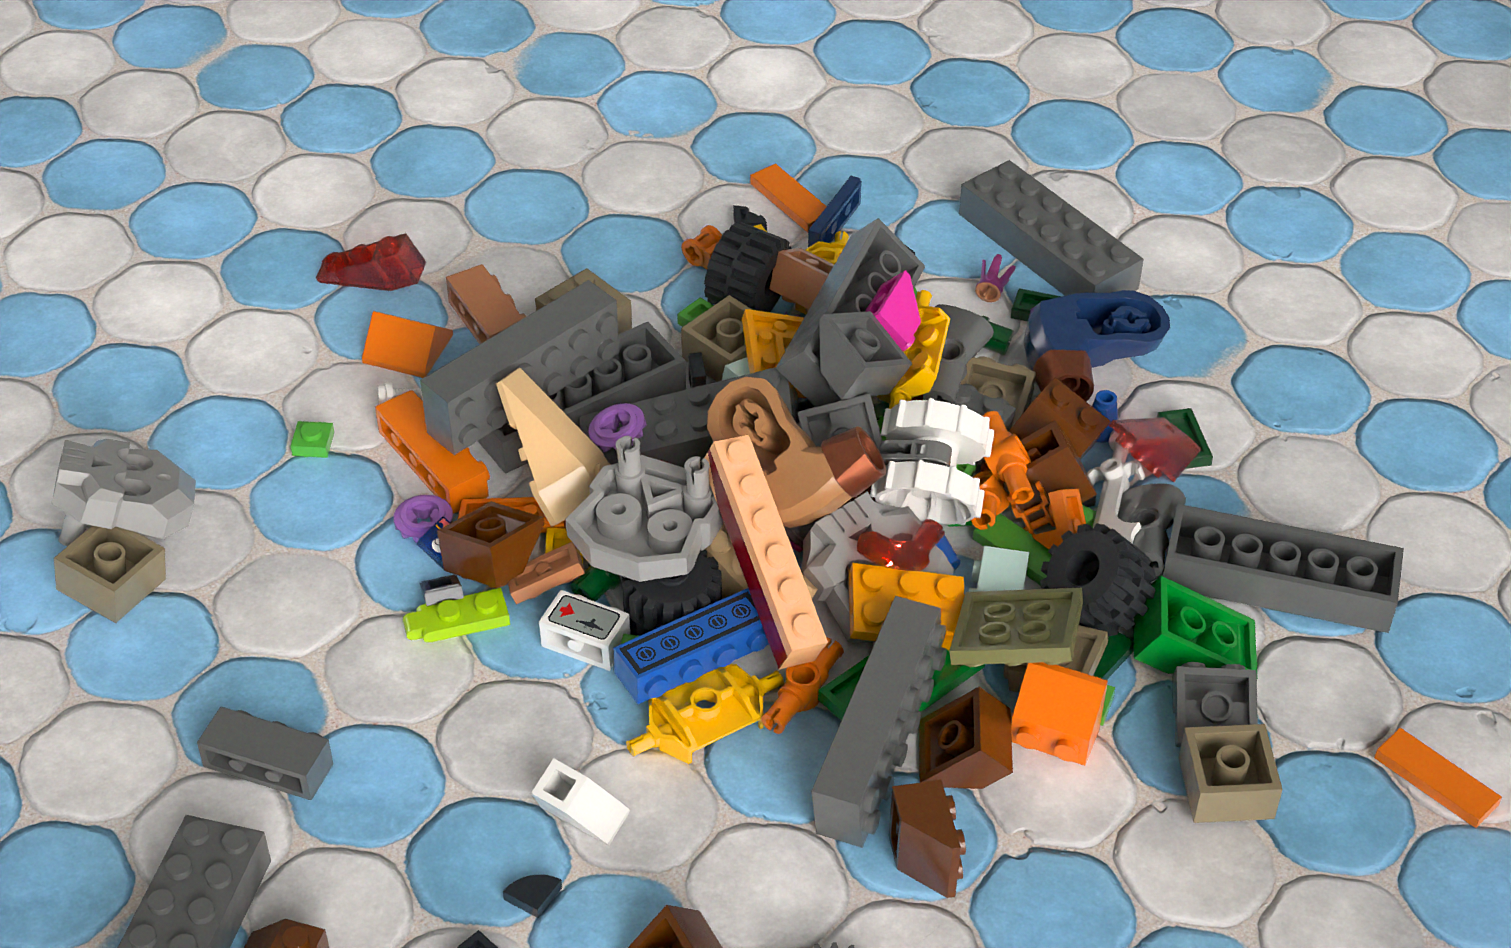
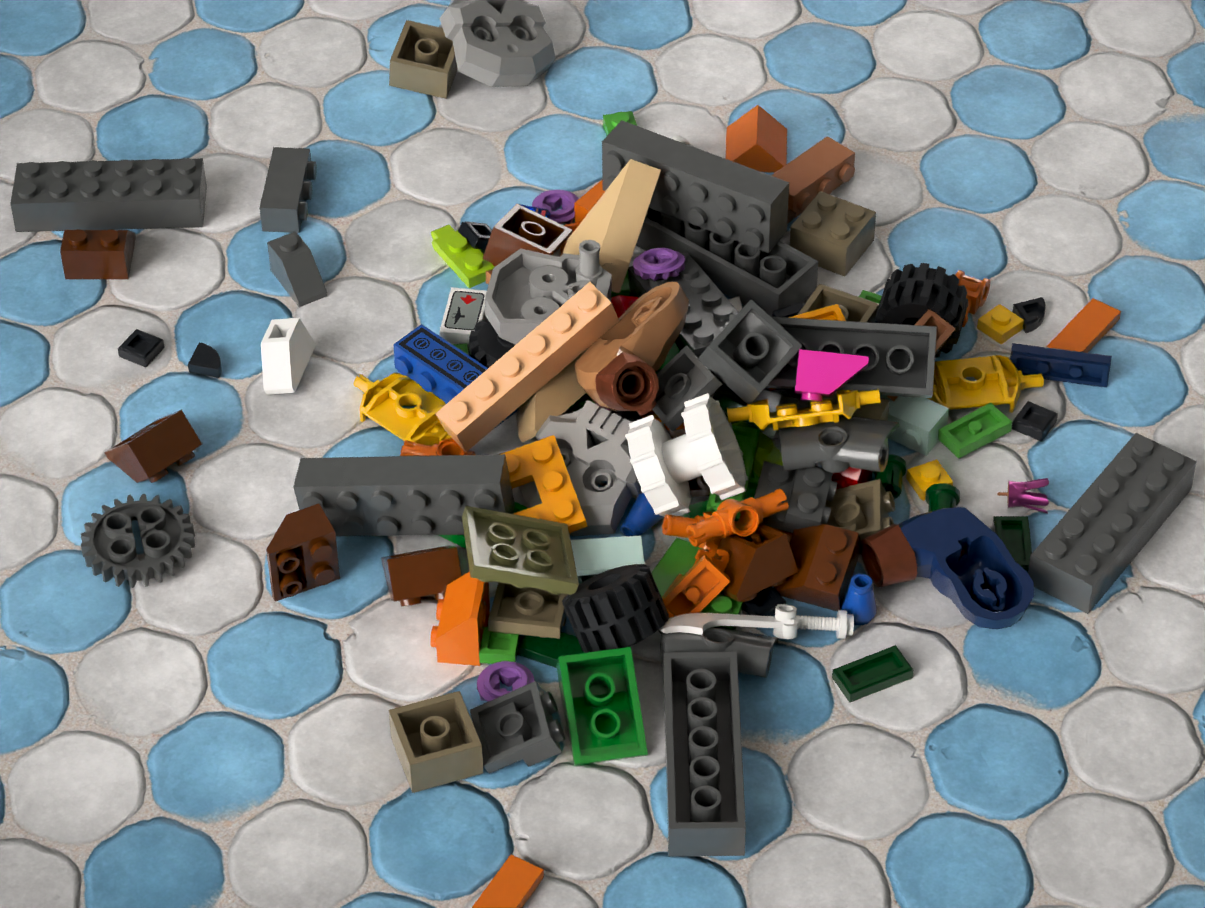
camera: 75 degrees right, 0 degrees up
clear red slope [316,233,426,291] -> none
clear red arm [857,519,945,571] -> none
dark grey piece [879,440,952,467] -> none
clear red slope [1109,418,1201,482] -> none
none -> dark grey slope [267,231,327,307]
none -> medium lavender gear [477,661,535,702]

